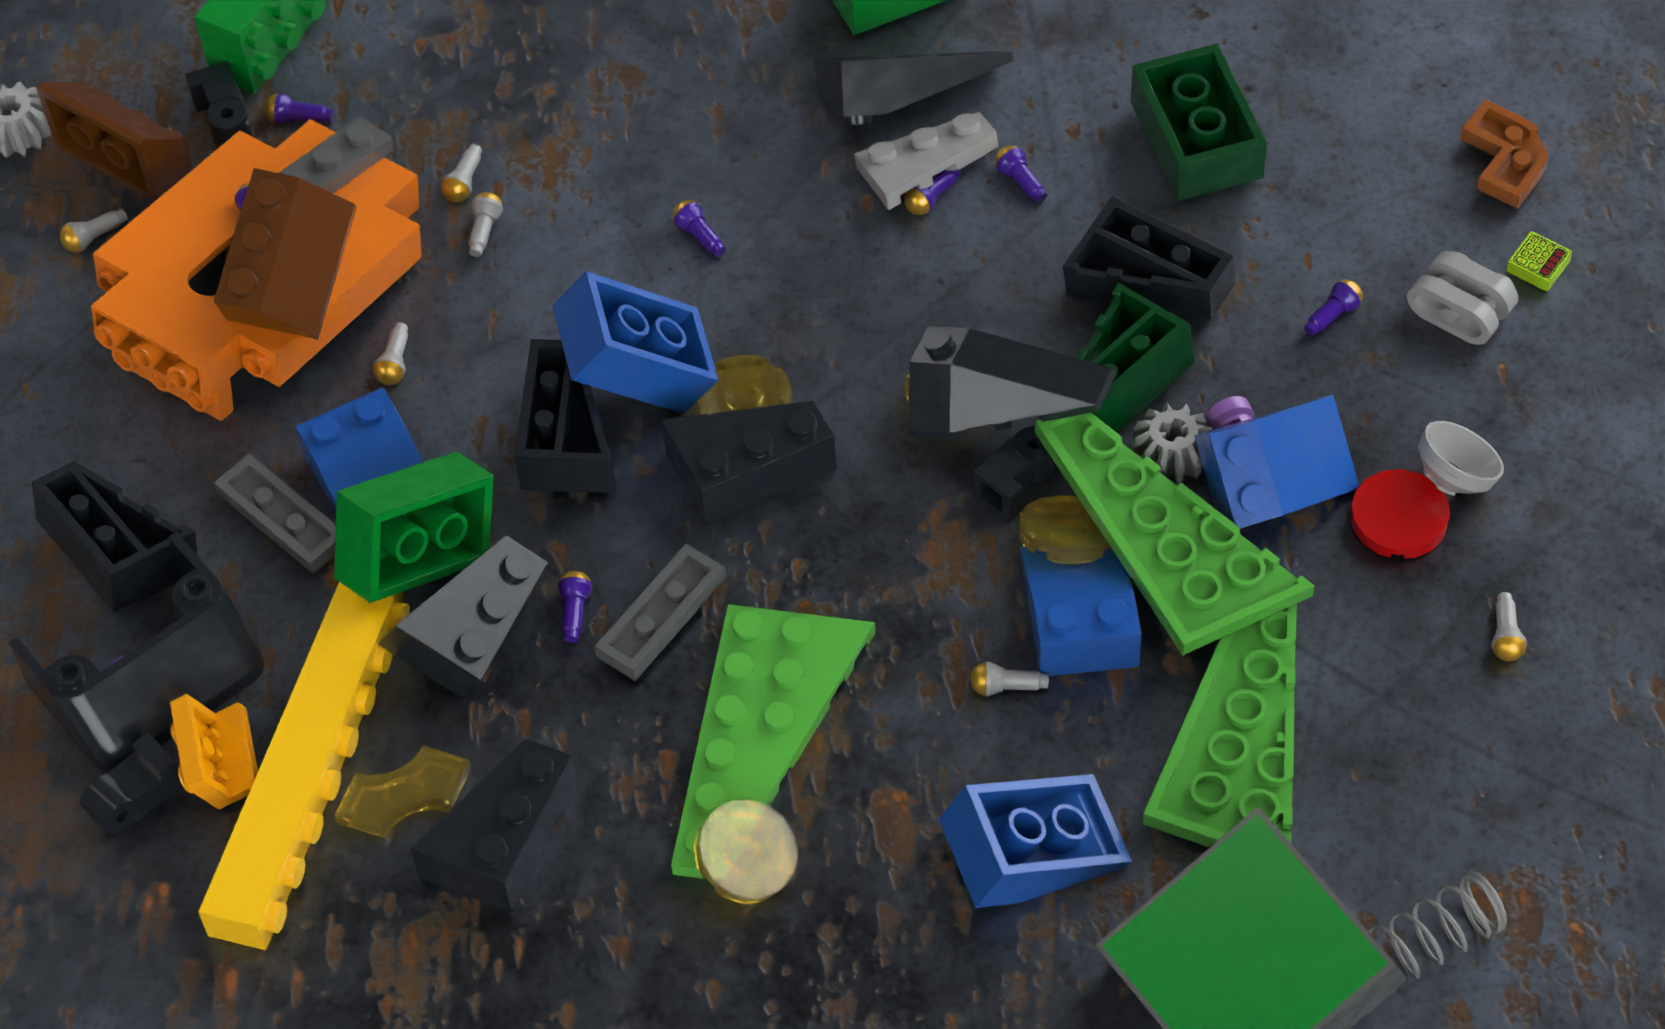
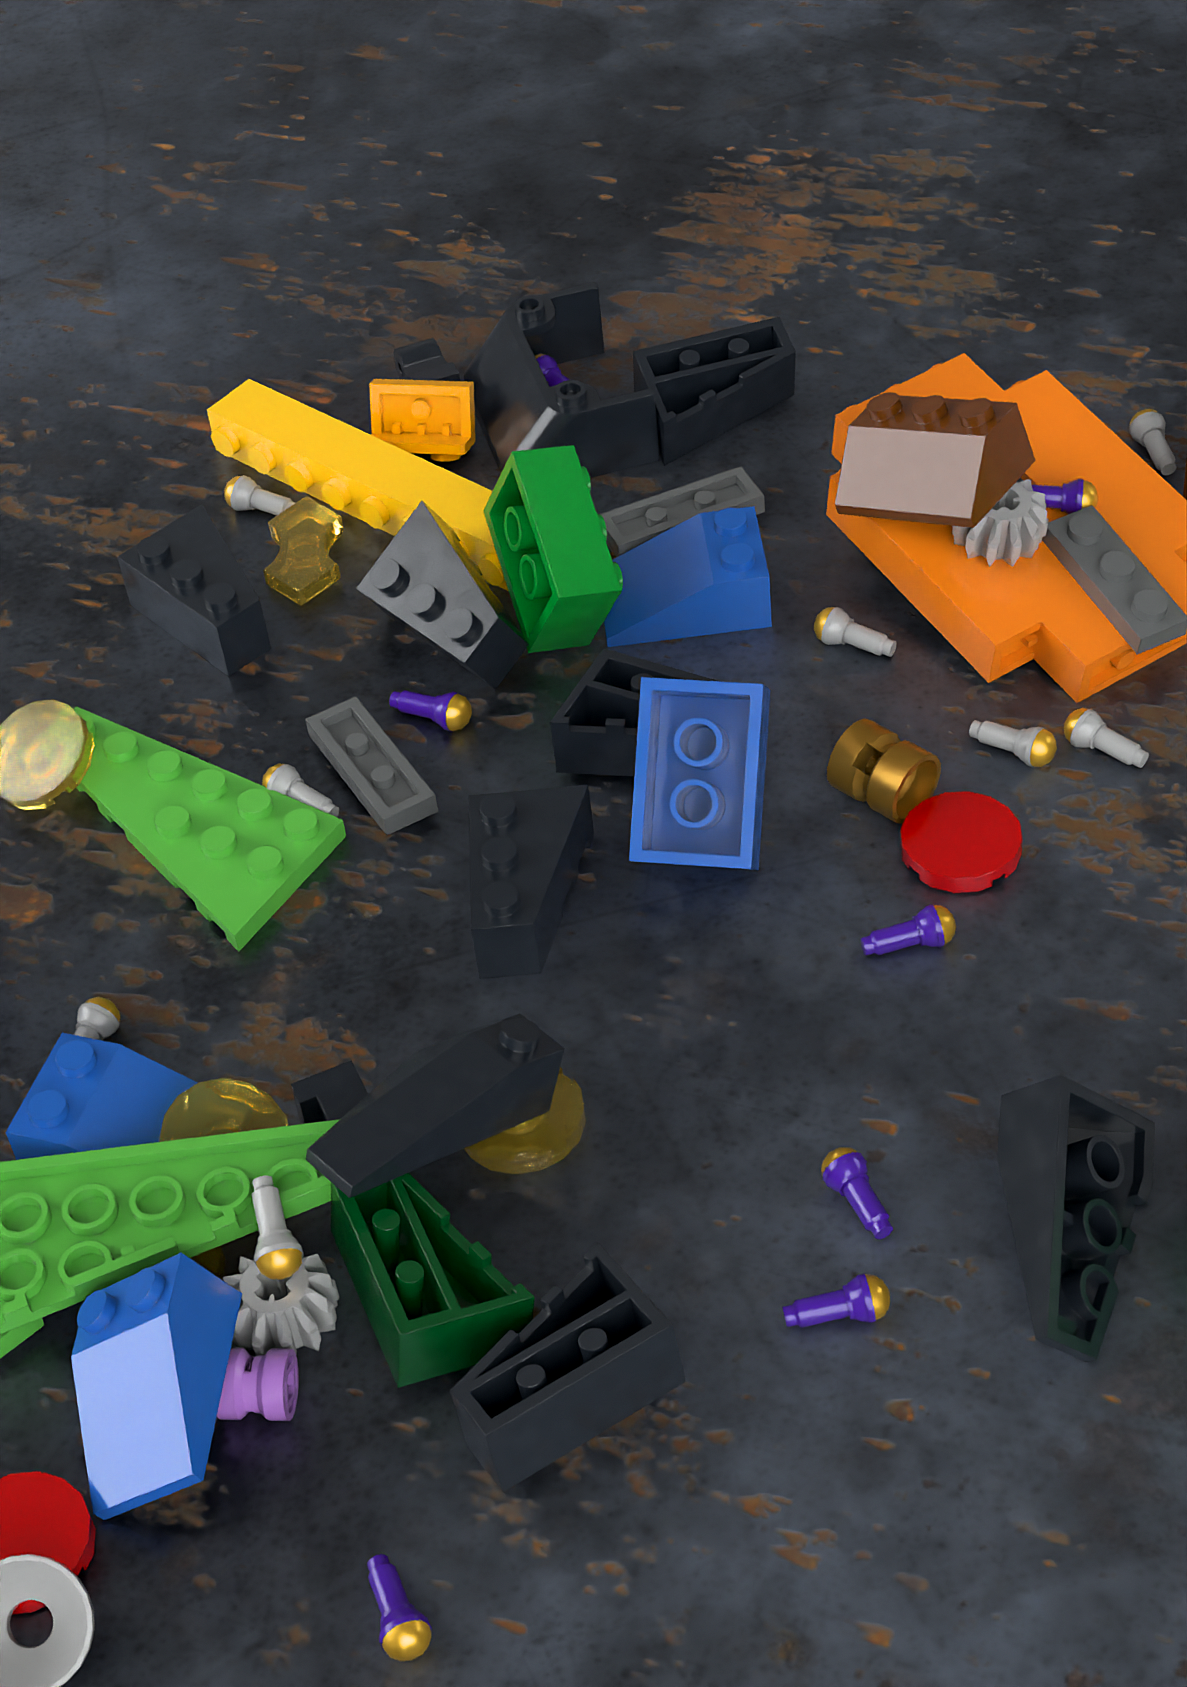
camera: 115 degrees right, 10 degrees down
clear yellow tile [697,355,792,415] -> none
light grey wing [854,112,999,210] -> none
dark green brick [1131,43,1267,201] -> none
none -> light grey piece [224,475,300,518]
none -> light grey piece [251,1176,303,1280]
none -> light grey piece [262,764,339,817]
none -> pearl gold wheel [827,718,941,824]
none -> red tile [901,791,1023,893]

